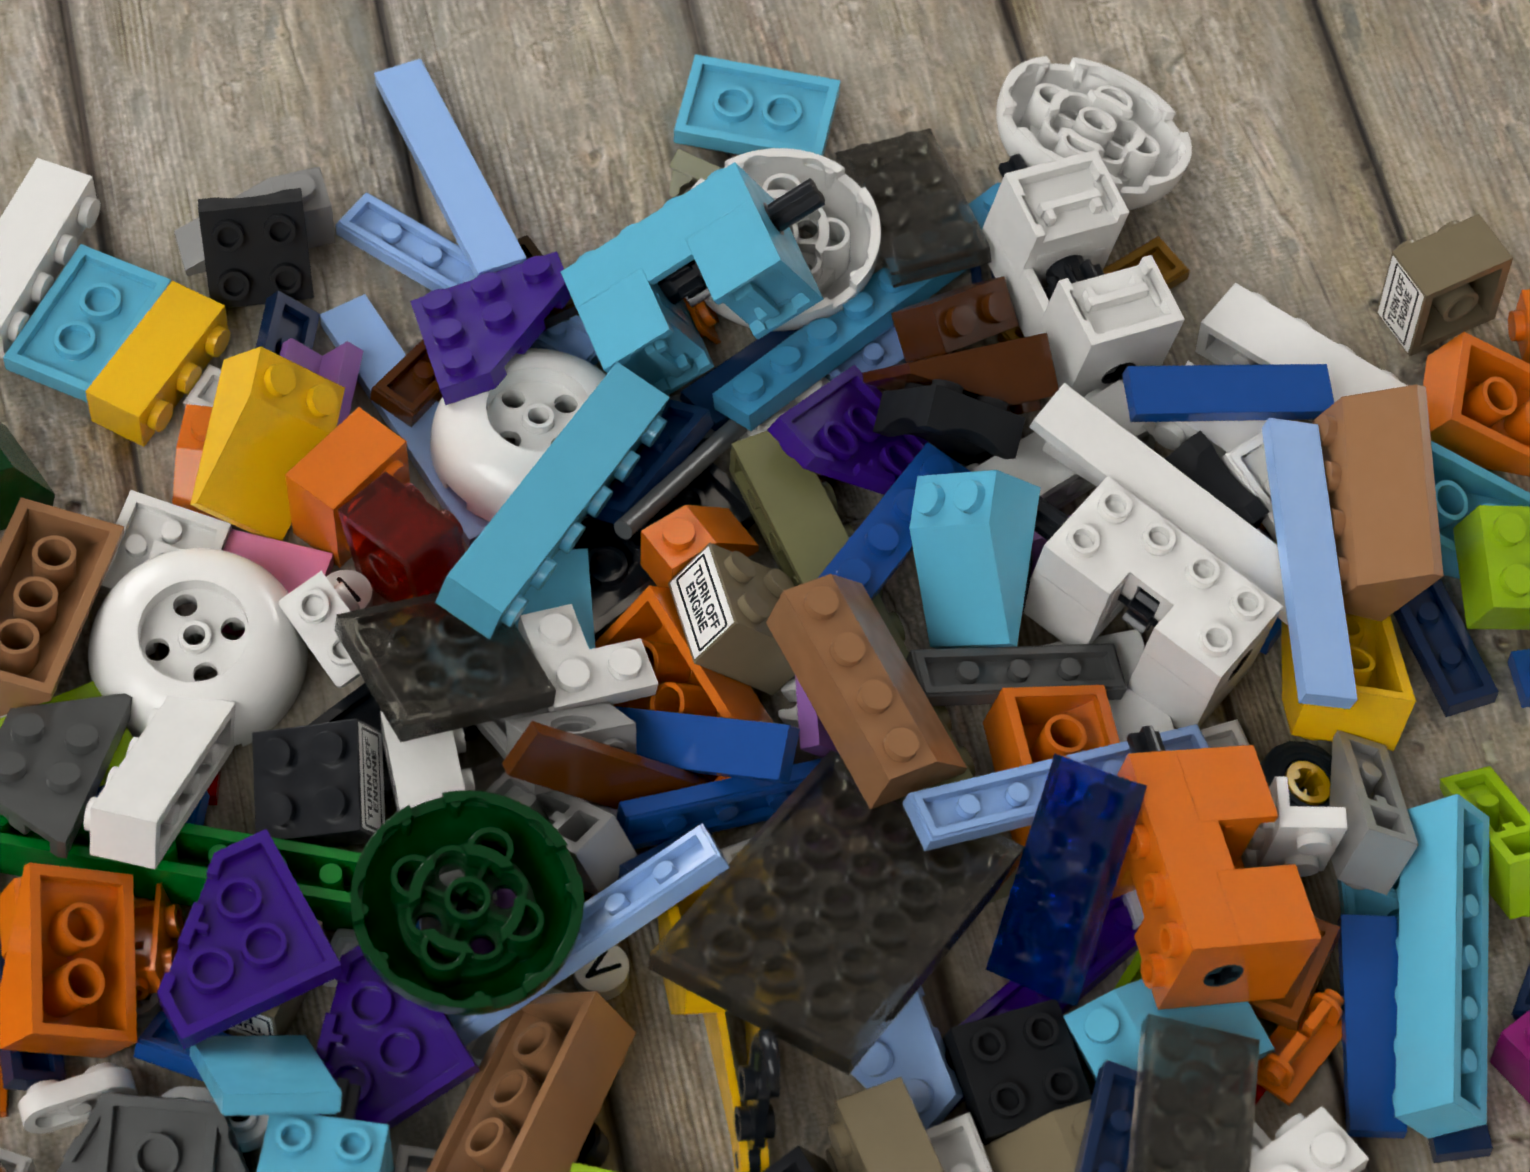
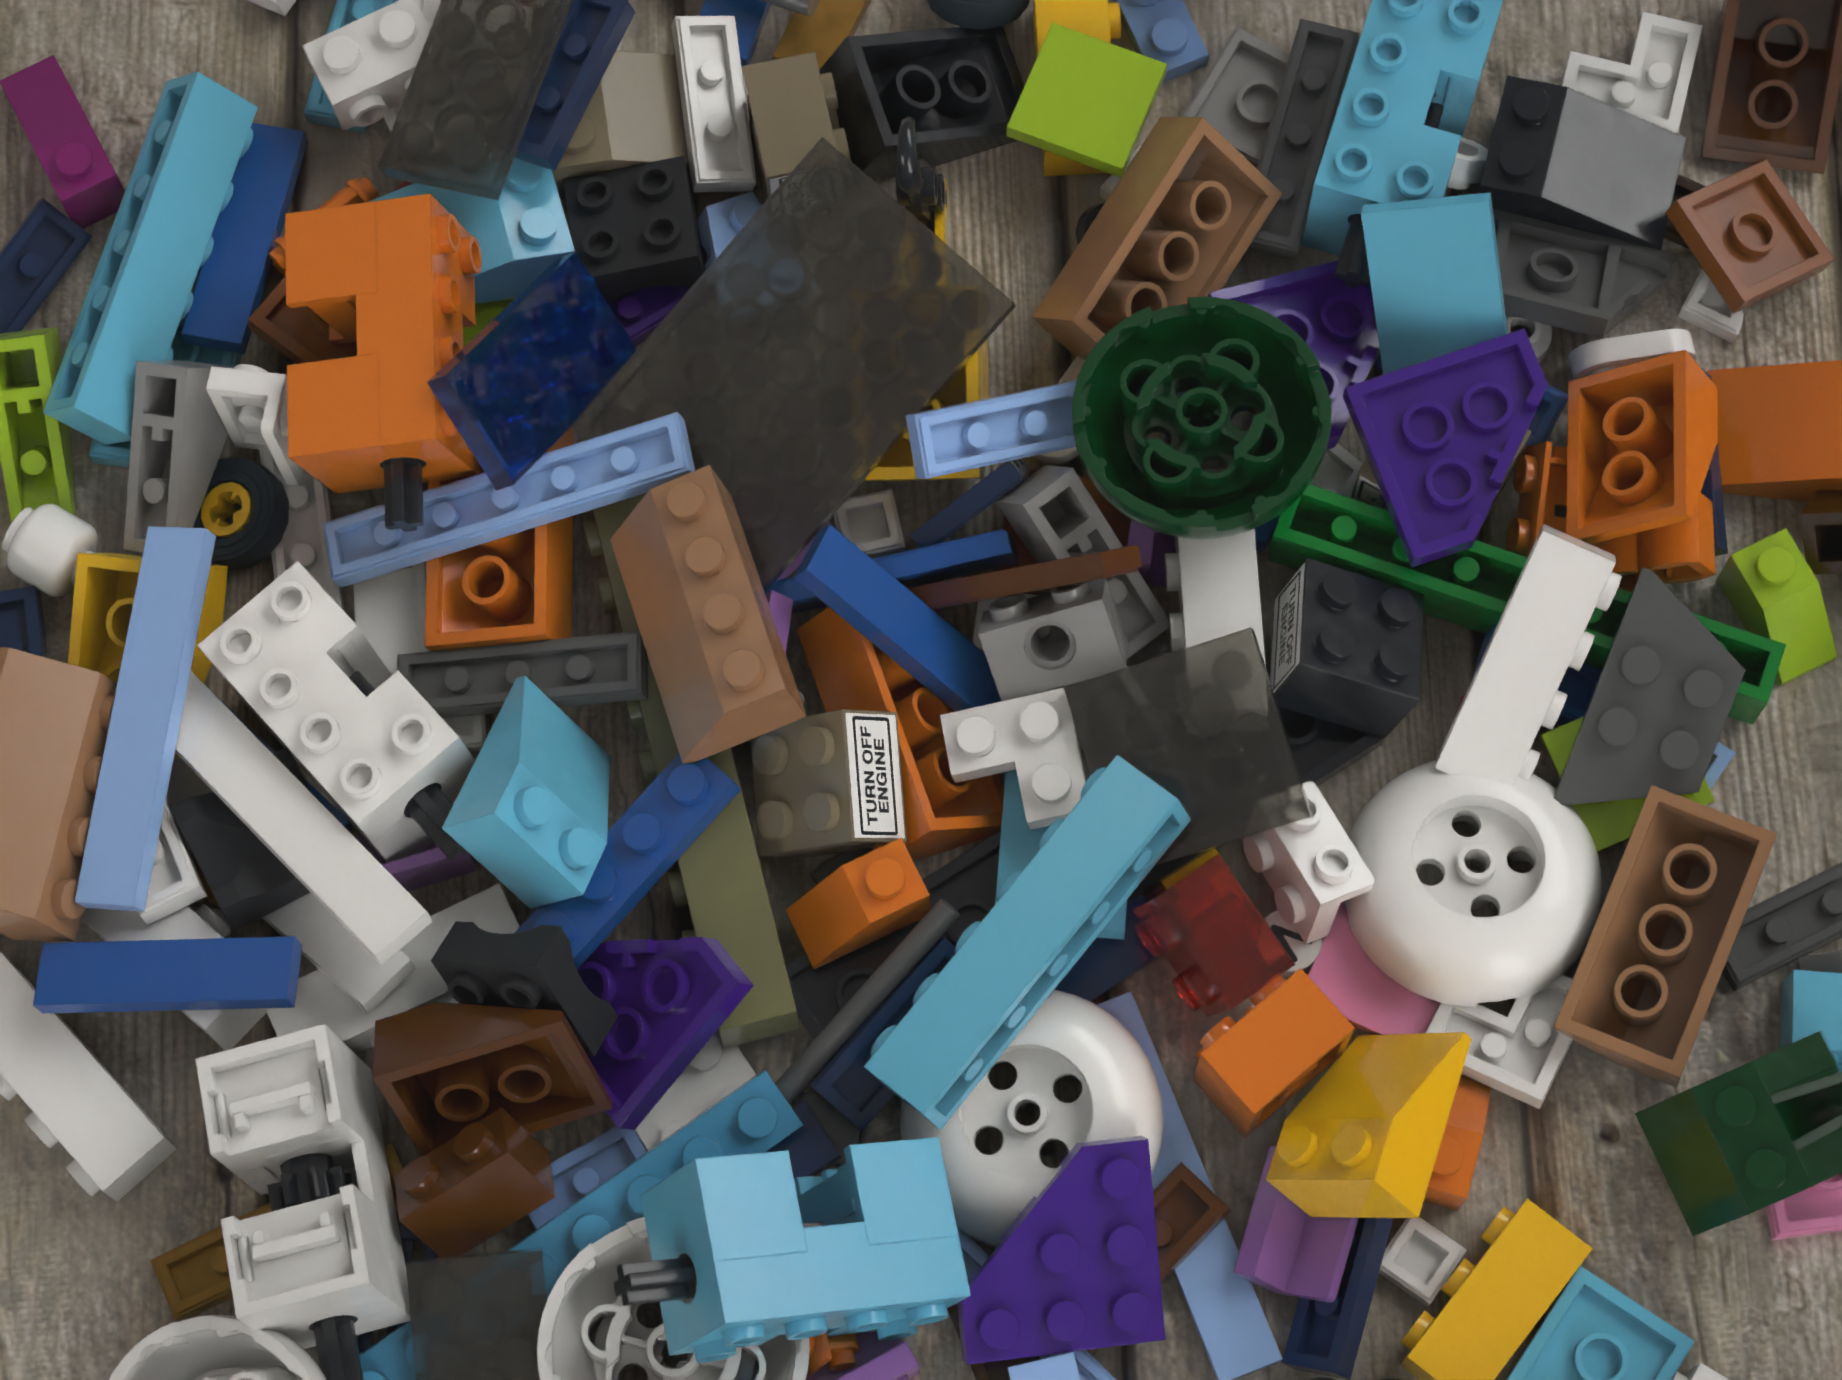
camera: 165 degrees left, 15 degrees up
none -> white head [2,503,98,597]

